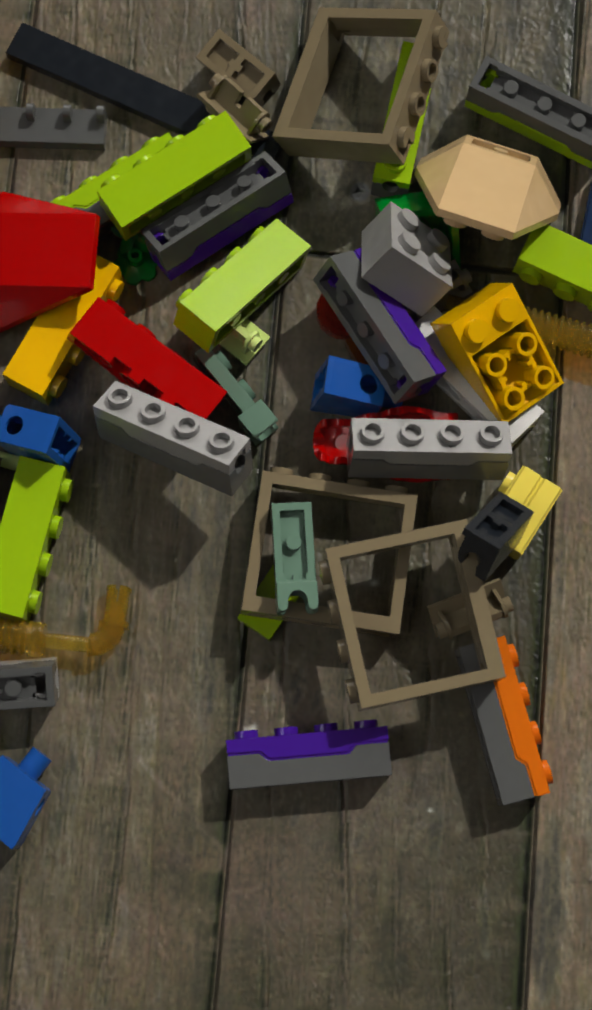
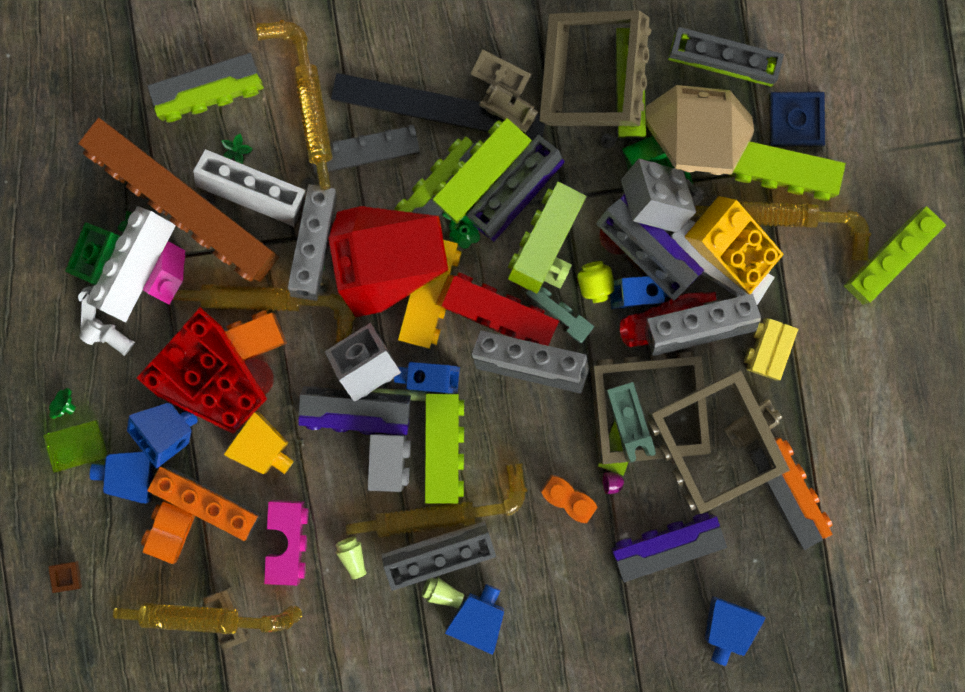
camera: 15 degrees left, 10 degrees up
black hinge [458,492,534,582] -> none
none -> orange brick [540,475,598,523]
none -> neon yellow head [577,261,614,303]
none -> magenta hinge [602,472,624,494]
none -> blue torso [705,596,766,666]

